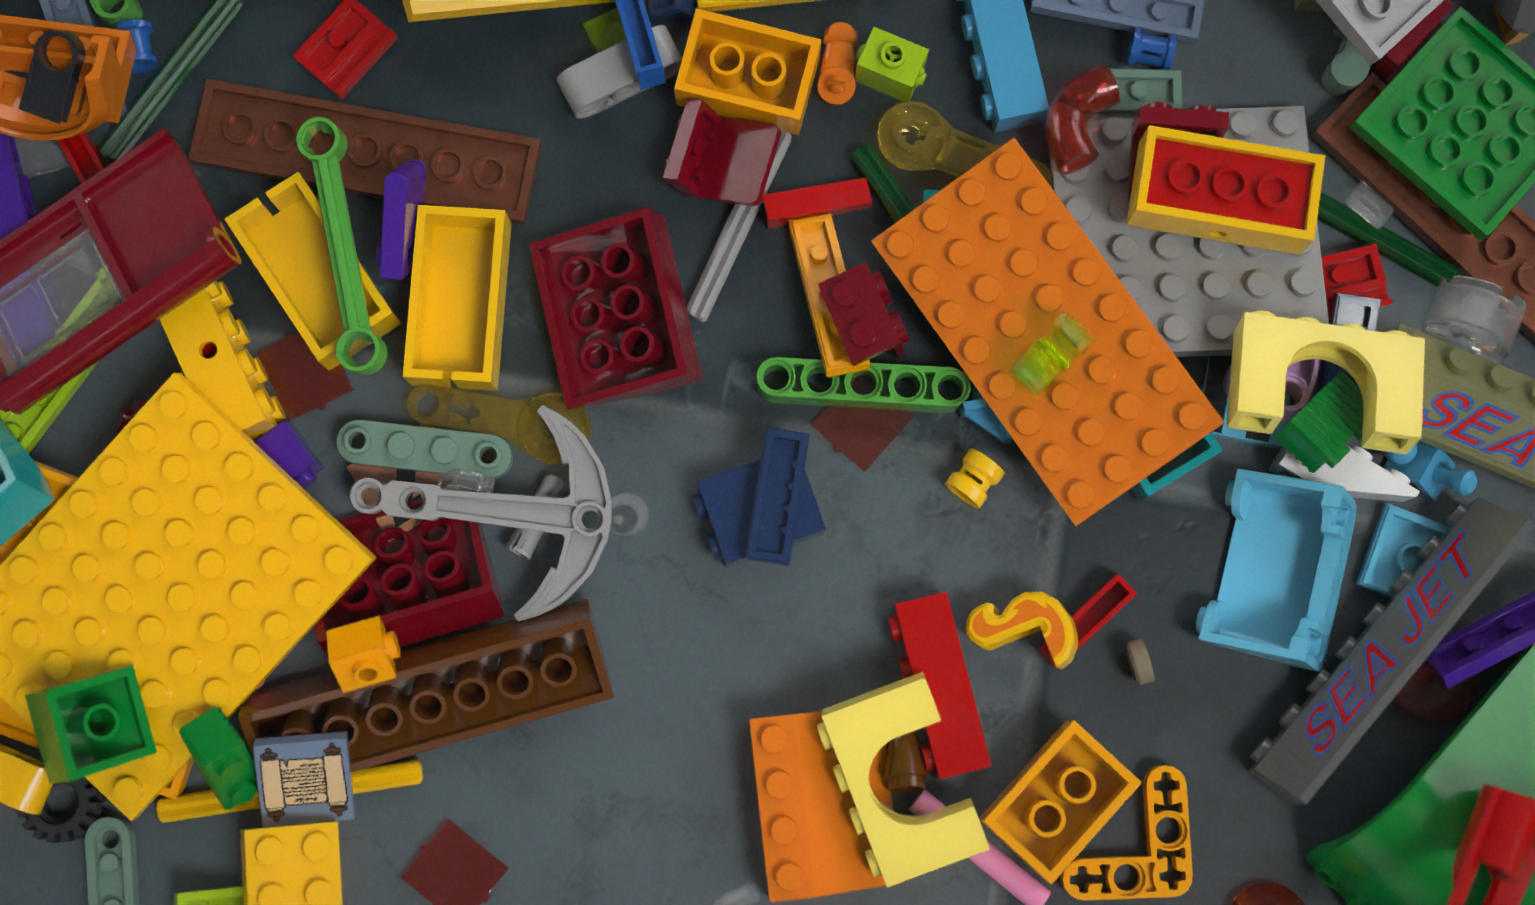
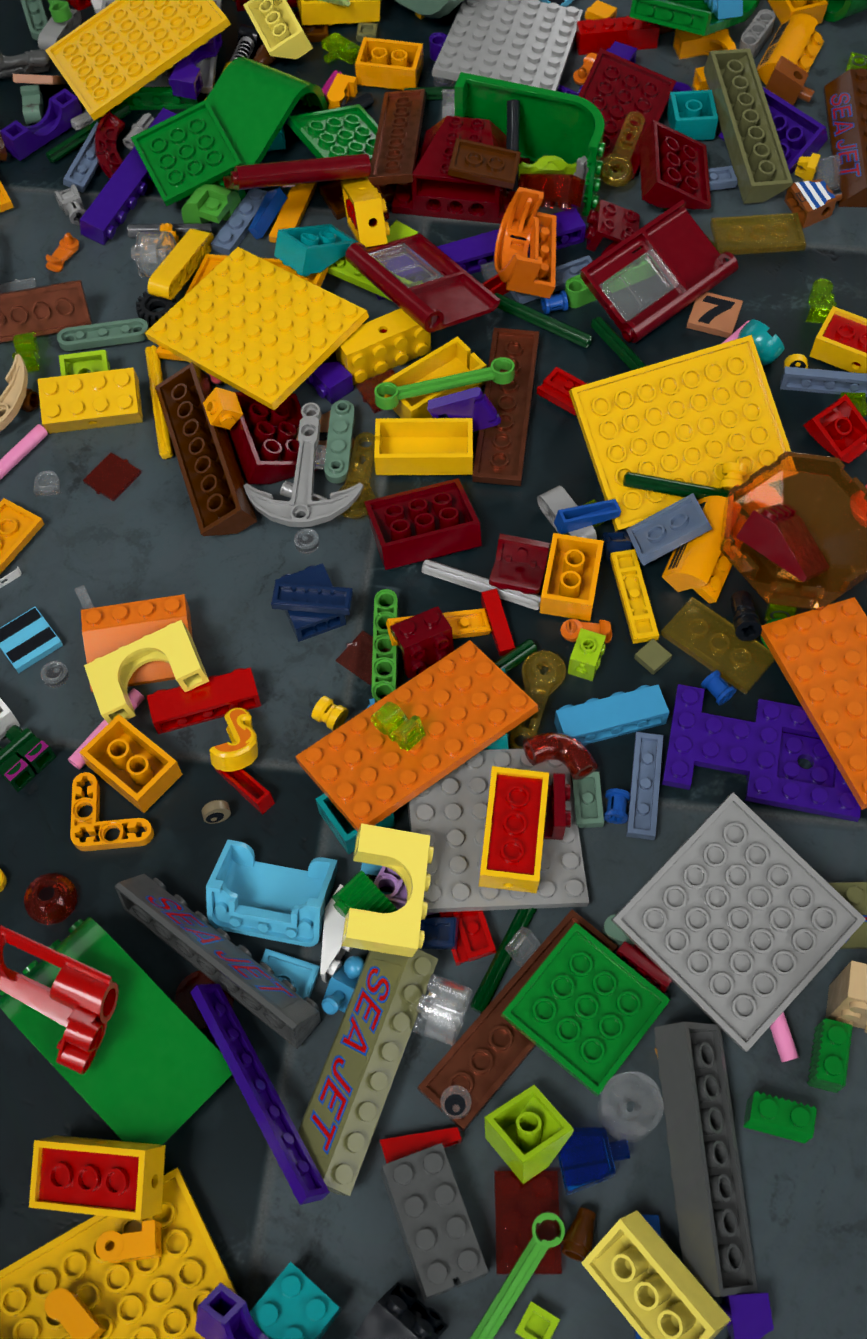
camera: 90 degrees right, 20 degrees down
black piece [19,30,86,124] -> none
green slope [25,665,157,784] -> none
green brick [179,707,258,810] -> none
tile [253,731,355,827] -> none
reddish brown cone [884,731,928,793] -> none

